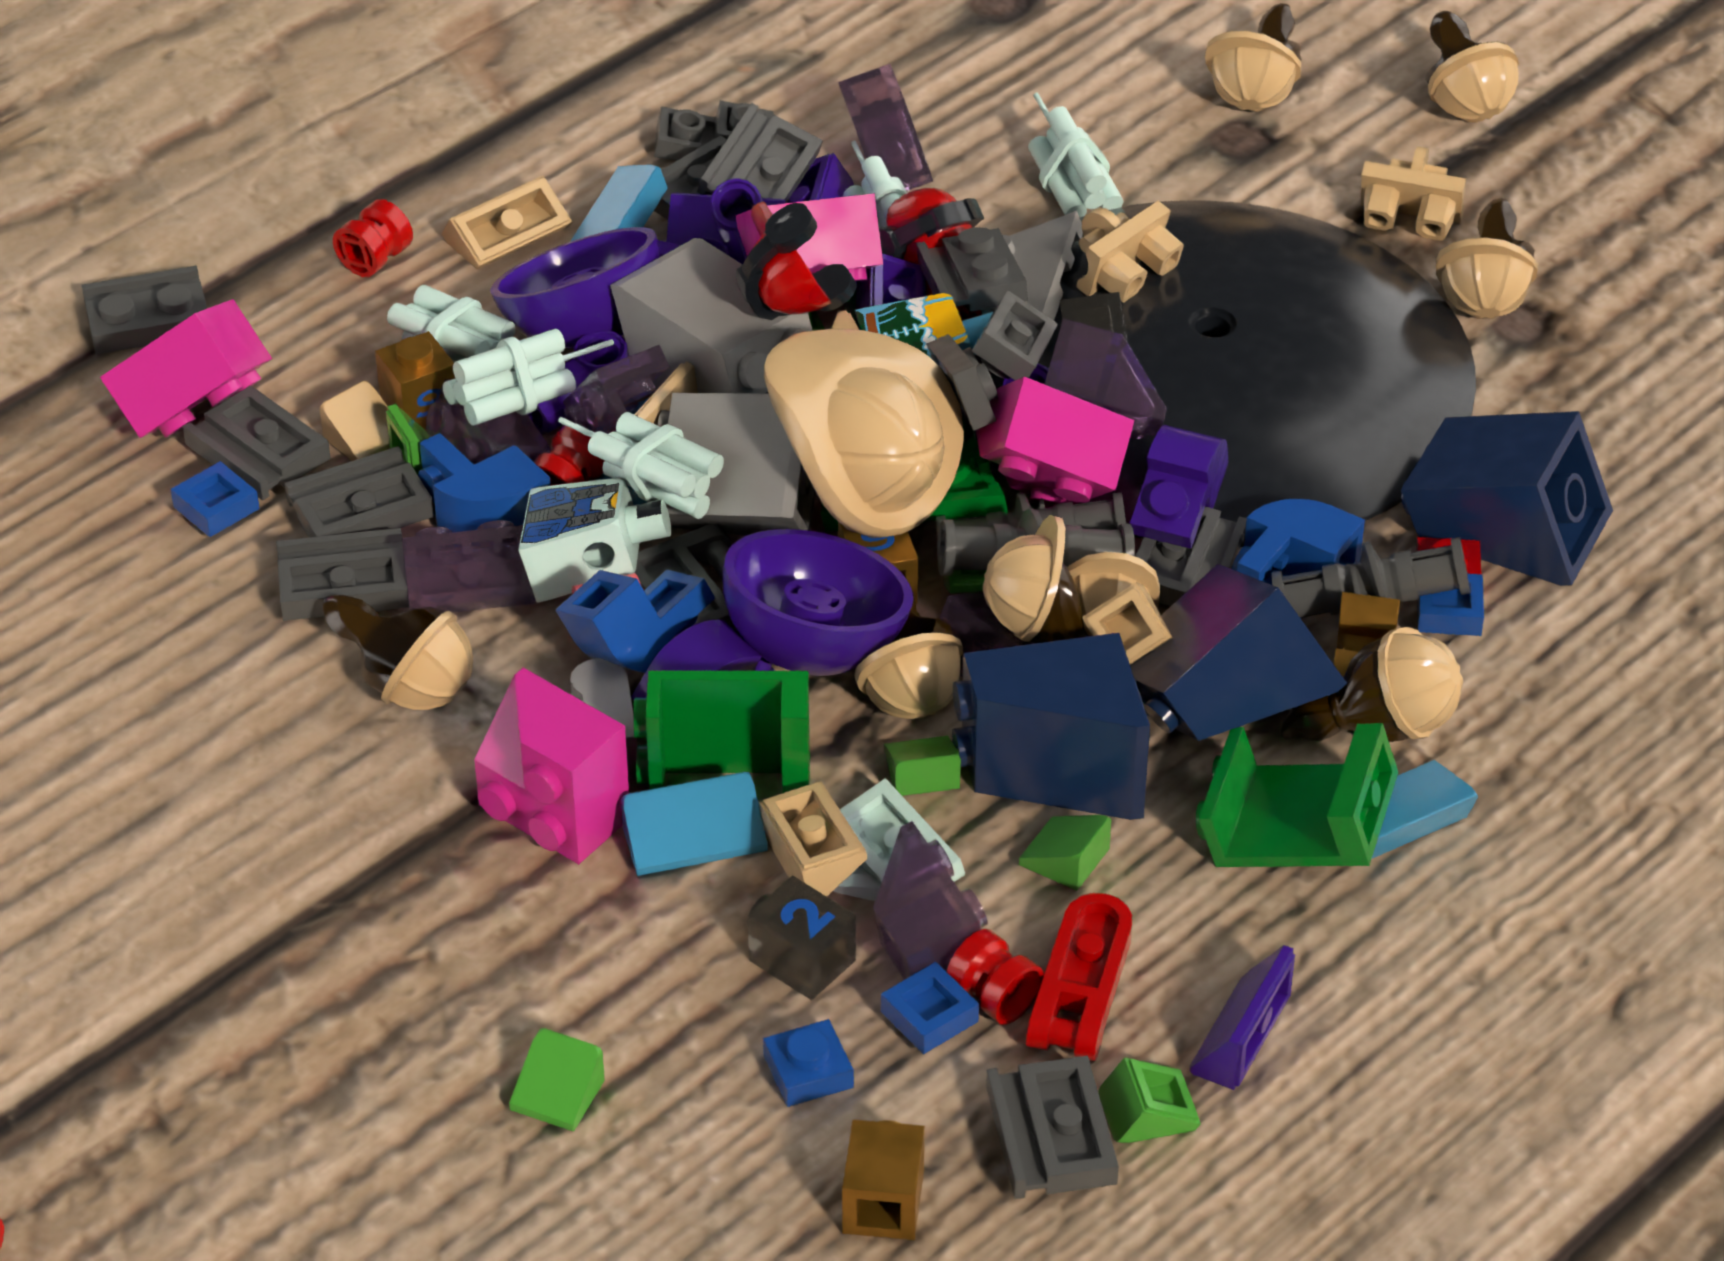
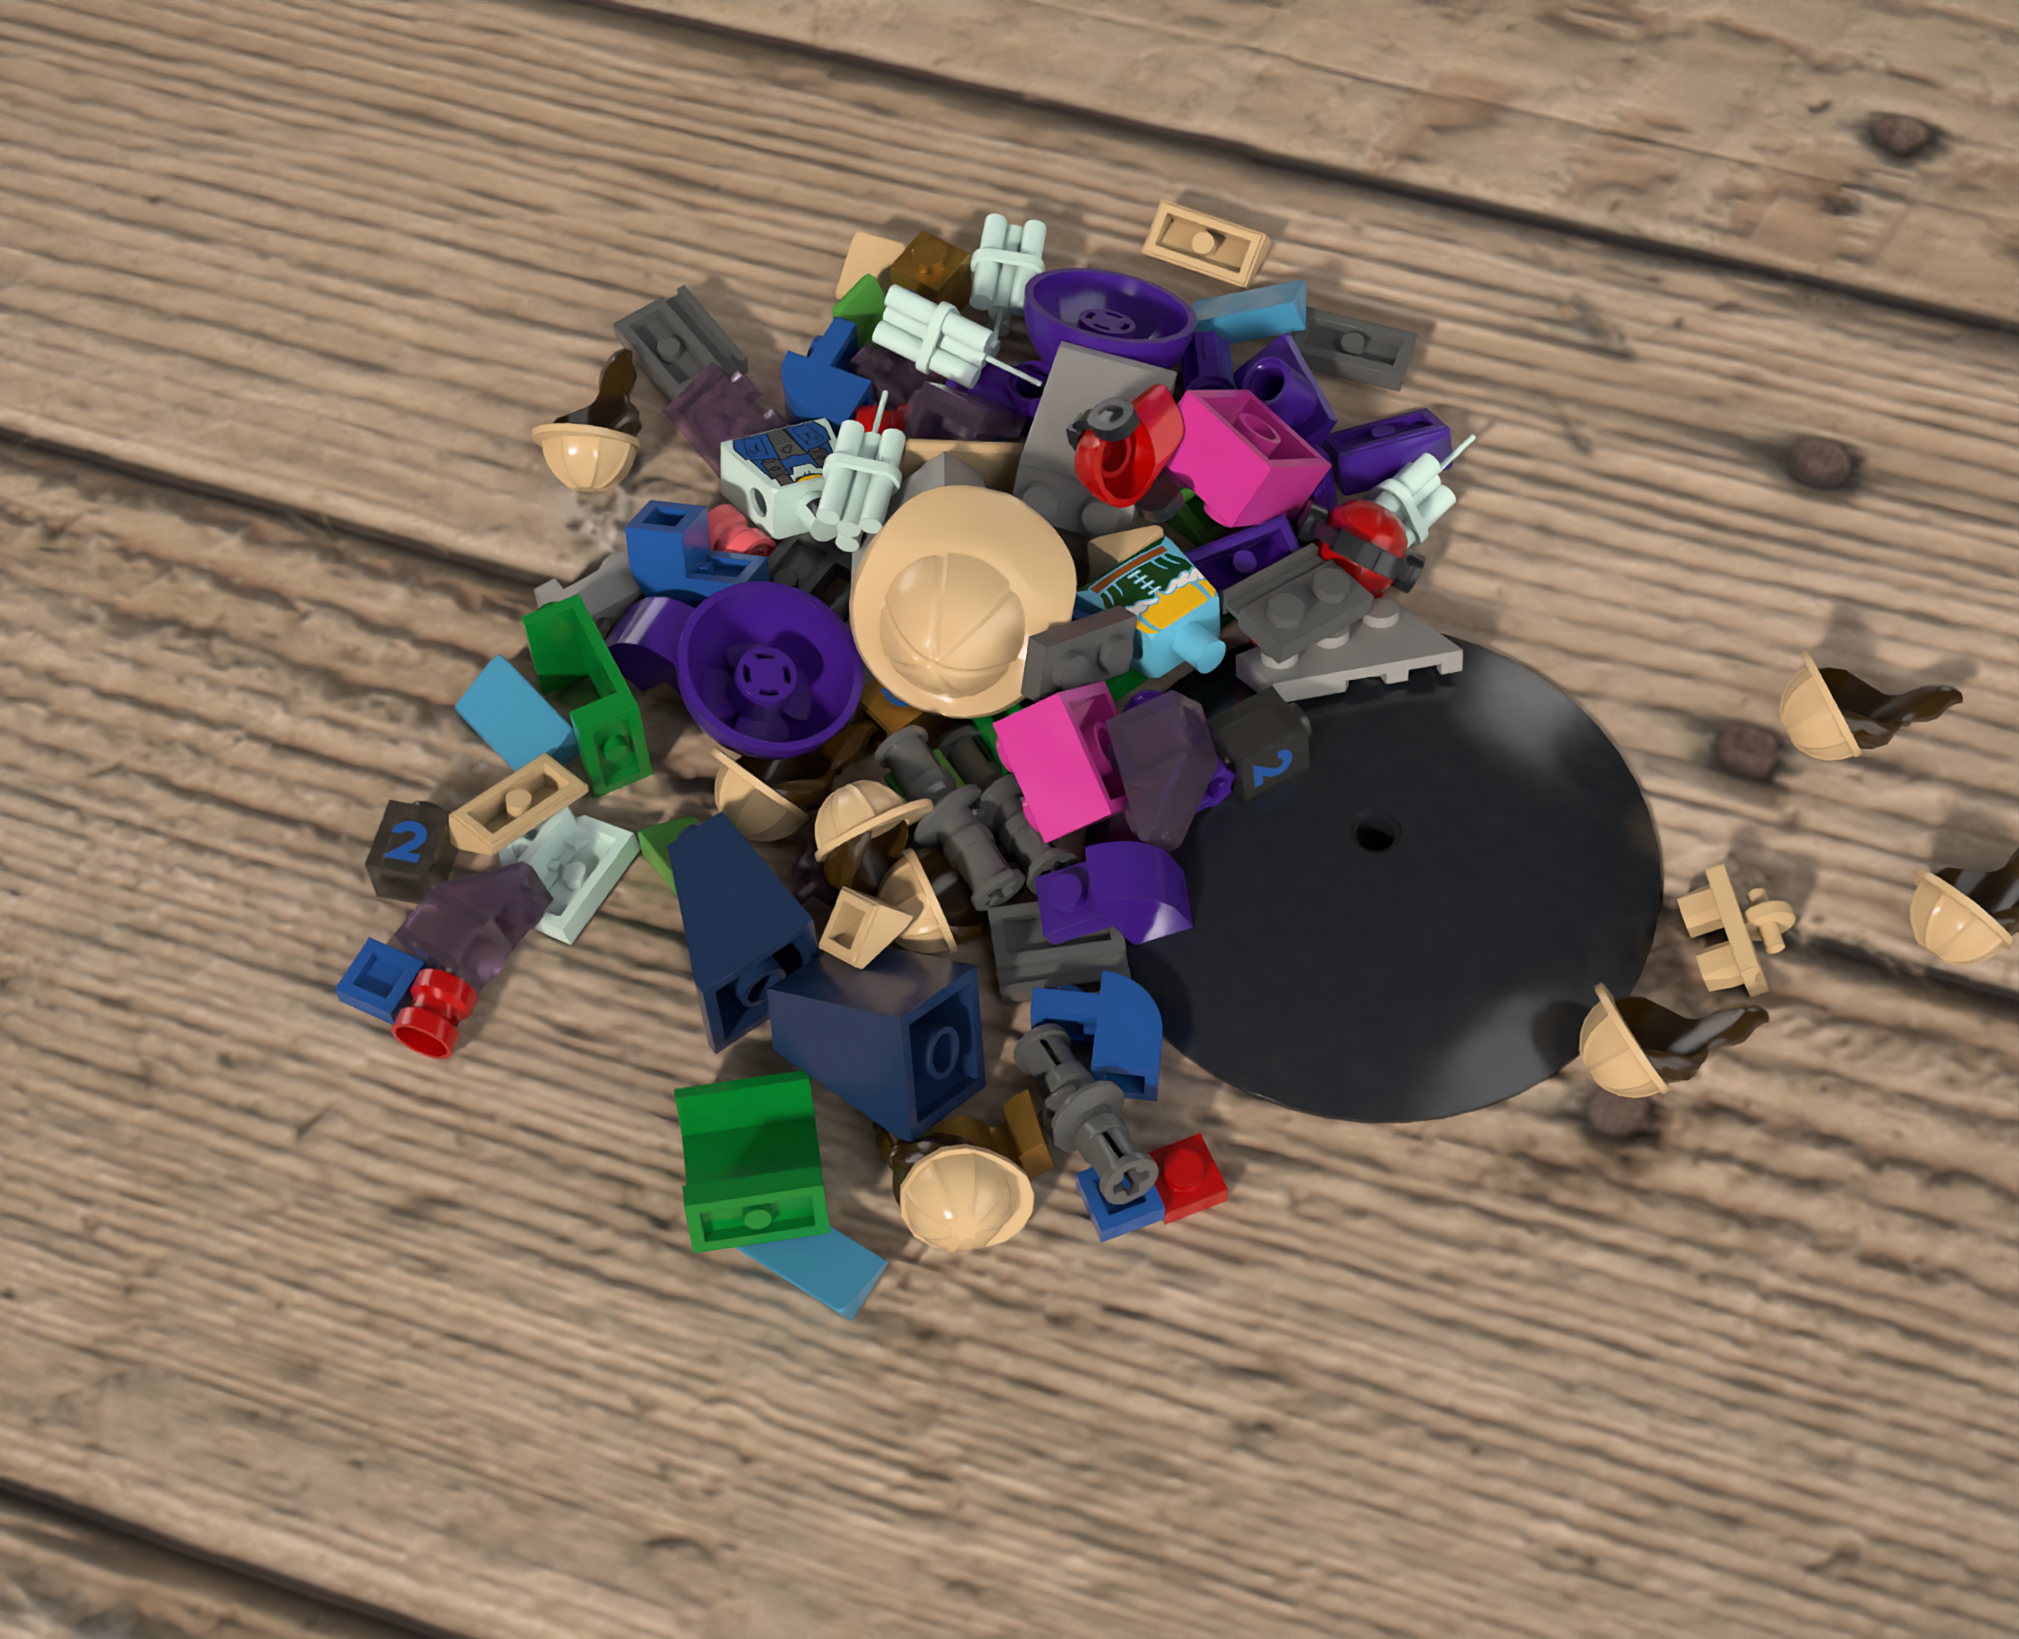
camera: 65 degrees right, 15 degrees up
dark grey plate [82,265,207,355] -> none
dark pink slope [100,299,272,438] -> none
blue plate [170,461,260,537] -> none
dark grey plate [183,385,331,501] -> none
dark grey plate [285,446,434,537] -> none
red wheel [332,199,413,277] -> none
dark pink slope [474,667,629,865] -> none
bright green slope [509,1028,605,1132] -> none
dark grey slope [654,100,774,160] -> none
dark grey plate [697,103,823,203] -> none
blue plate [763,1019,854,1107] -> none
clear purple slope [838,64,933,191] -> none
pearl gold brick [842,1119,925,1240] -> none
dark grey plate [972,290,1058,380] -> none
dark grey plate [986,1056,1119,1199] -> none
bright green slope [1019,815,1112,891] -> none
red plate [1026,893,1132,1061] -> none
light aqua piece [1028,93,1123,218] -> none
tan hips [1076,200,1184,303] -> none
bright green slope [1098,1057,1201,1143] -> none
dark purple slope [1189,945,1295,1090] -> none
dark blue slope [1401,411,1613,586] -> none

